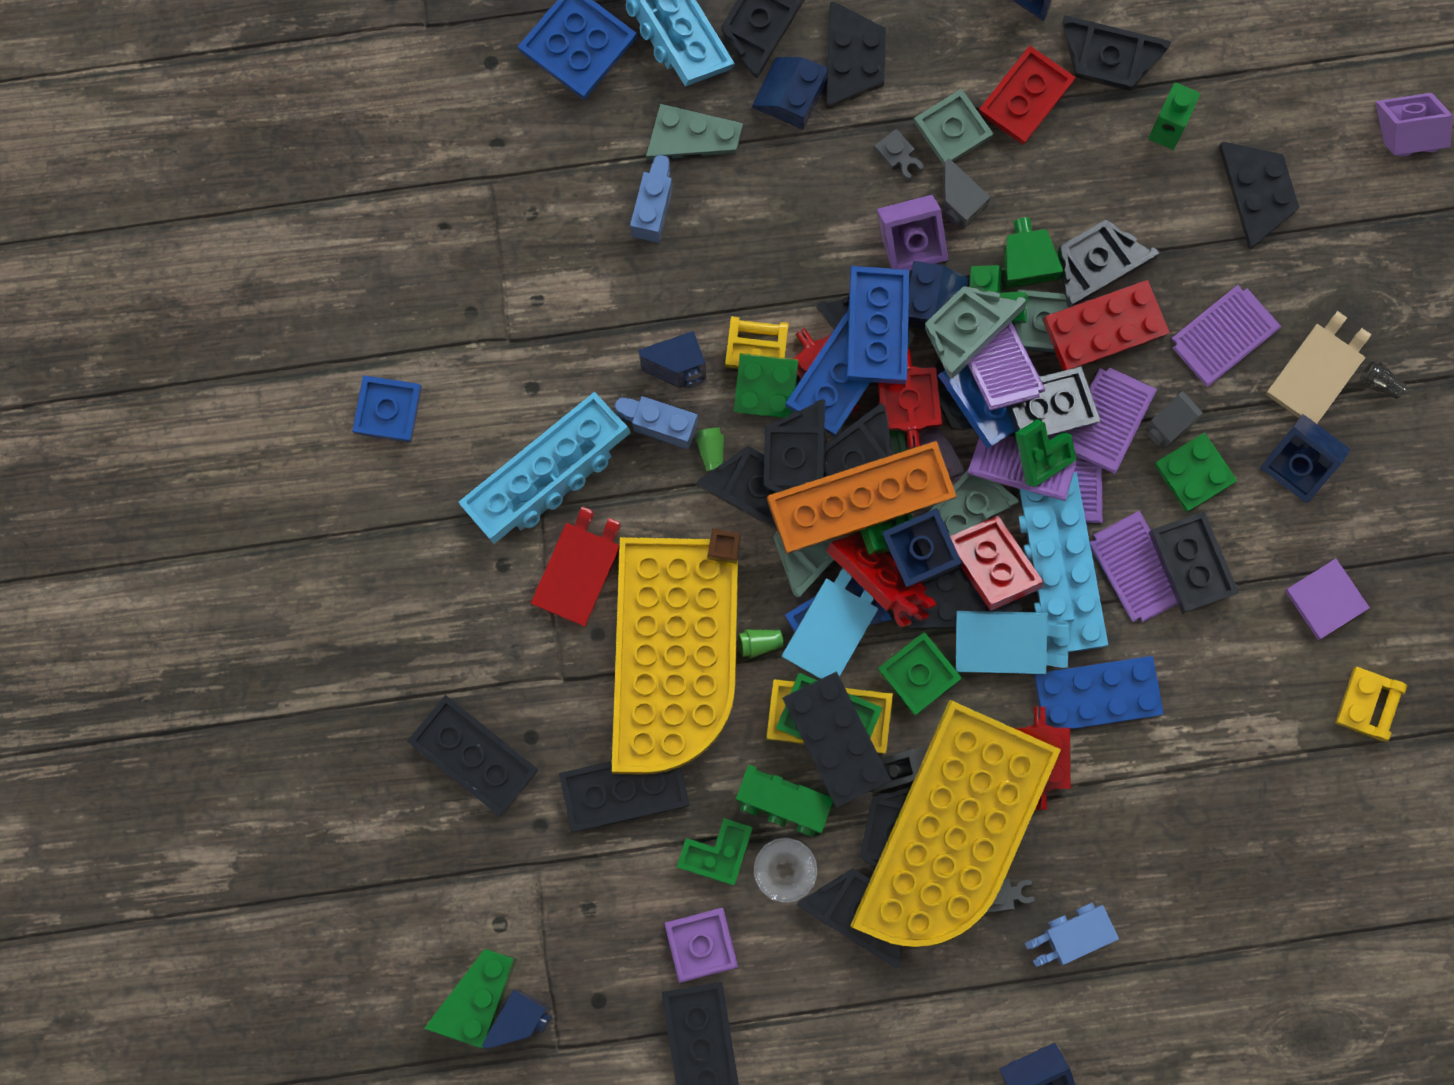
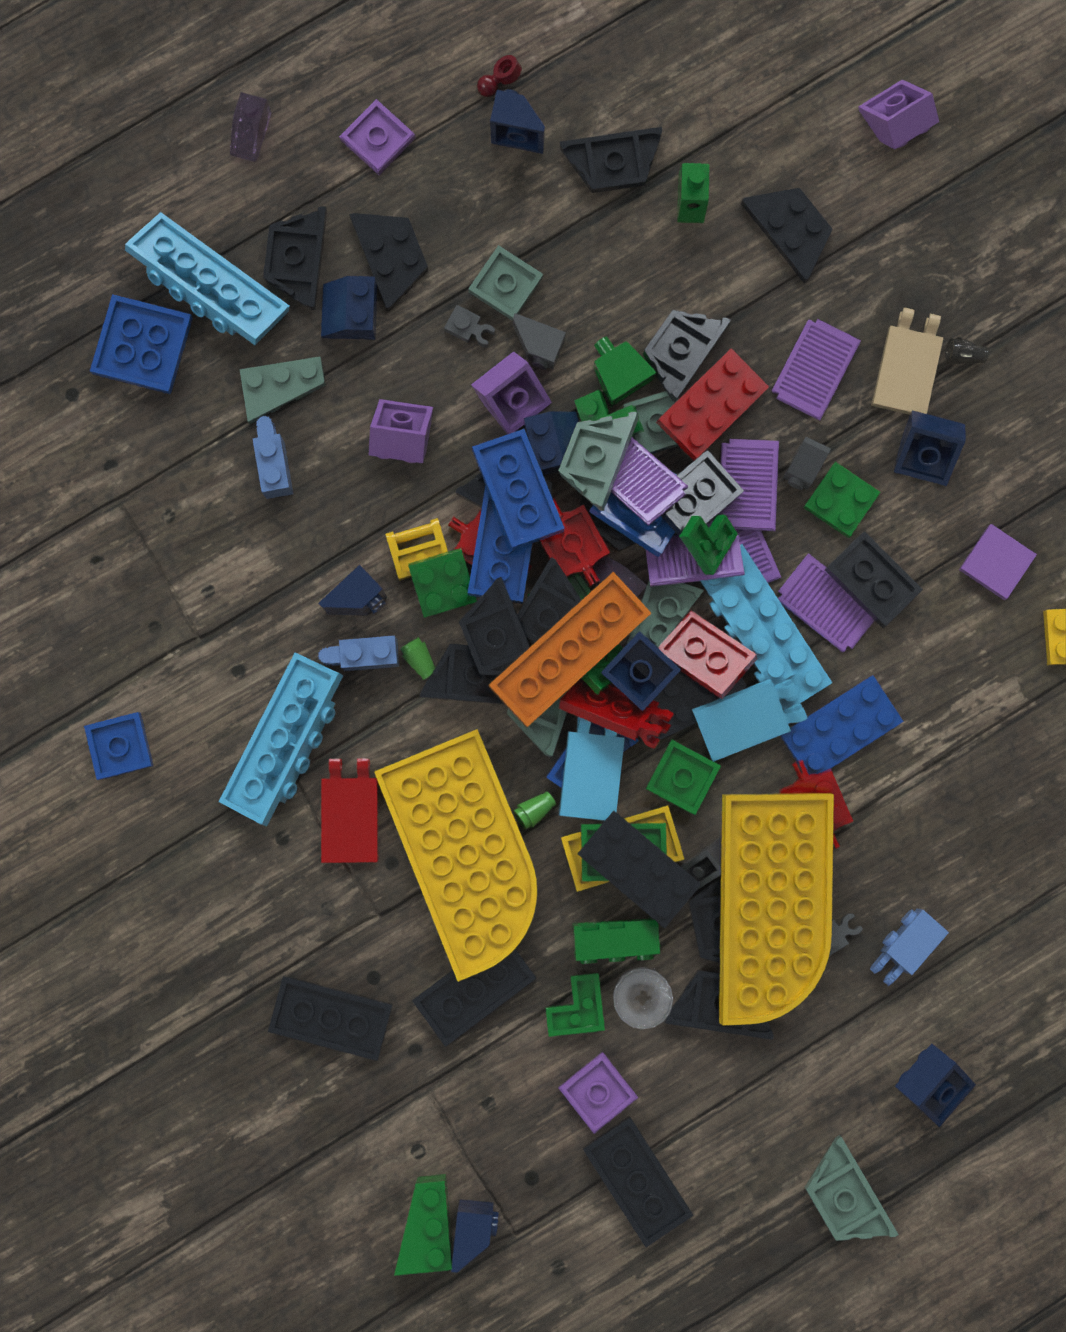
camera: 30 degrees left, 5 degrees up
reddish brown tile [707,528,742,564] -> none
red plate [978,45,1076,146] -> none
none -> medium lavender slope [369,399,433,463]

